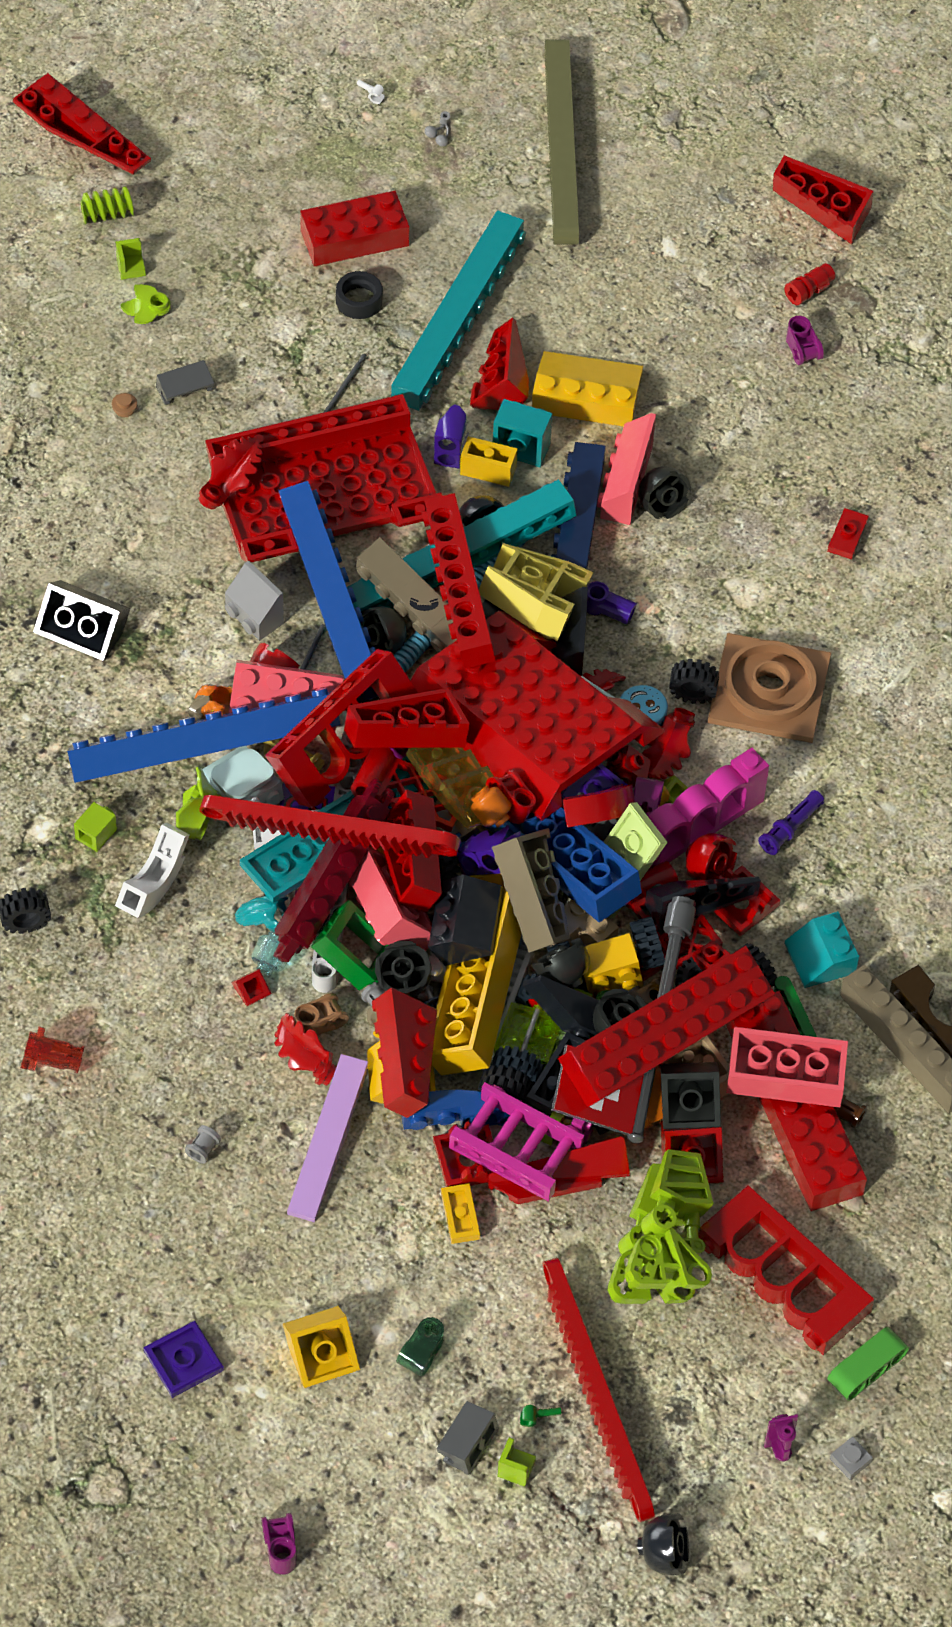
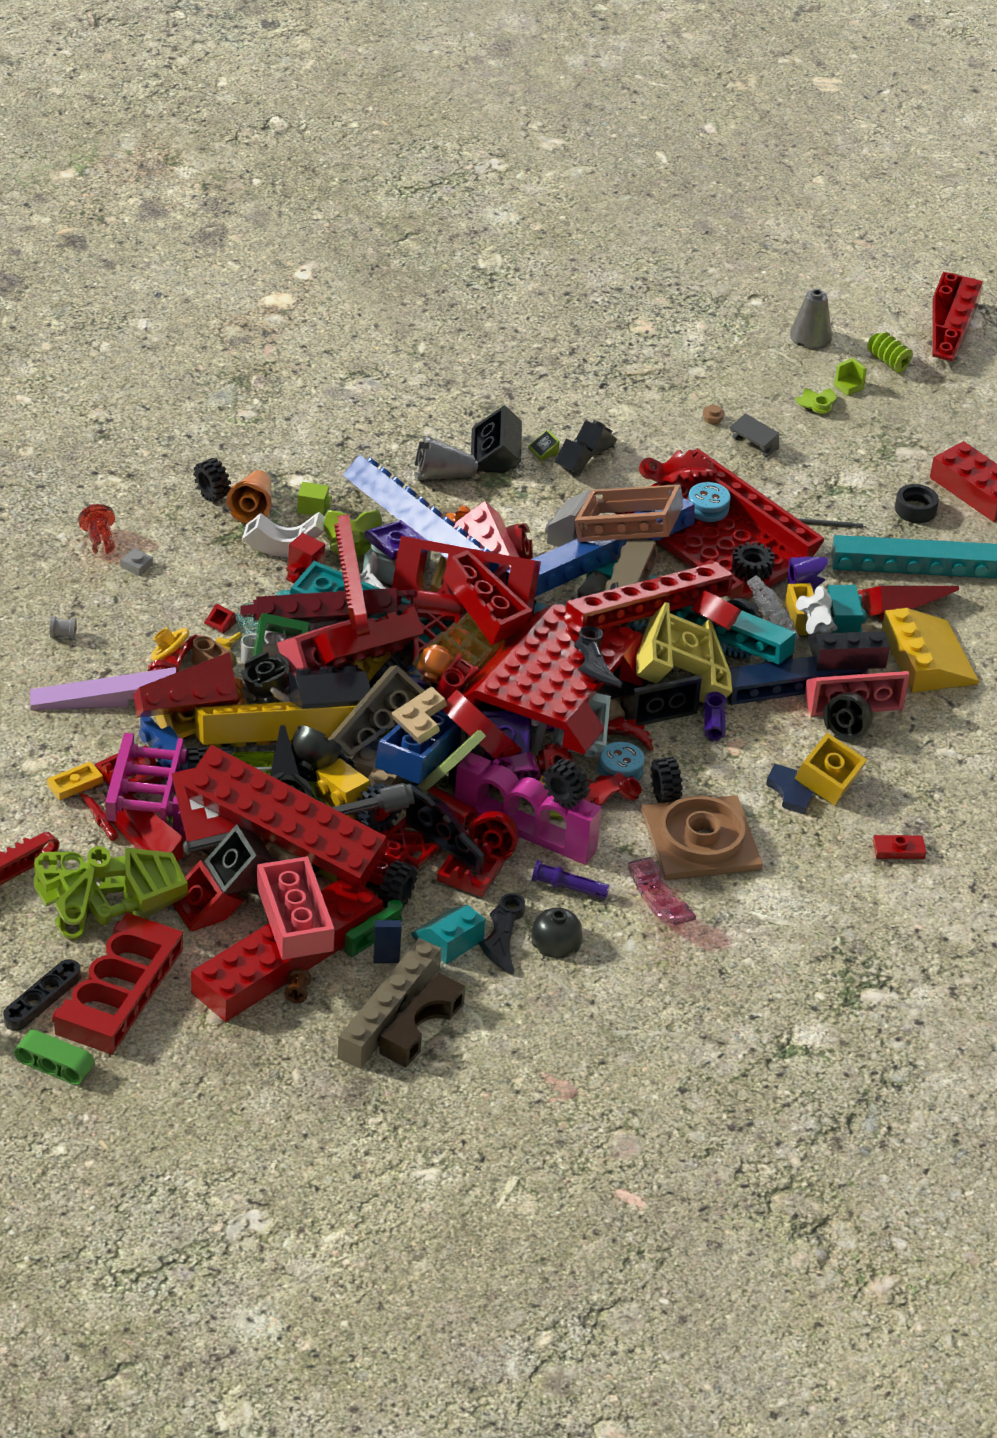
camera: 65 degrees right, 15 degrees down
none -> black beam [3,959,81,1031]
none -> red piece [80,793,118,841]
none -> light grey plate [120,548,153,576]
none -> yellow piece [151,627,189,661]
none -> yellow hand [216,632,242,650]
none -> orange cone [226,470,272,524]
none -> red brick [286,533,326,584]
none -> dark purple tile [364,520,427,560]
none -> dark blue tile [373,920,402,963]
none -> tan plate [391,687,447,744]
none -> flat silver cone [414,435,478,480]
none -> black piece [479,893,525,974]
none -> slope [528,430,560,460]
none -> pearl dark grey cylinder [531,908,583,958]
none -> black tyre [542,759,590,808]
none -> black arch [554,420,617,476]
none -> black piece [574,626,622,688]
none -> nougat window [575,485,684,542]
none -> clear pink slope [628,856,696,926]
none -> medium azure head [688,482,731,522]
none -> red slope [691,590,741,630]
none -> black tyre [731,542,774,583]
none -> clear gear [747,576,799,640]
none -> dark blue tile [766,763,813,814]
none -> flat silver cone [790,289,832,349]
none -> yellow brick [794,733,867,806]
none -> white animal [796,586,838,635]
none -> black slope [808,631,890,671]

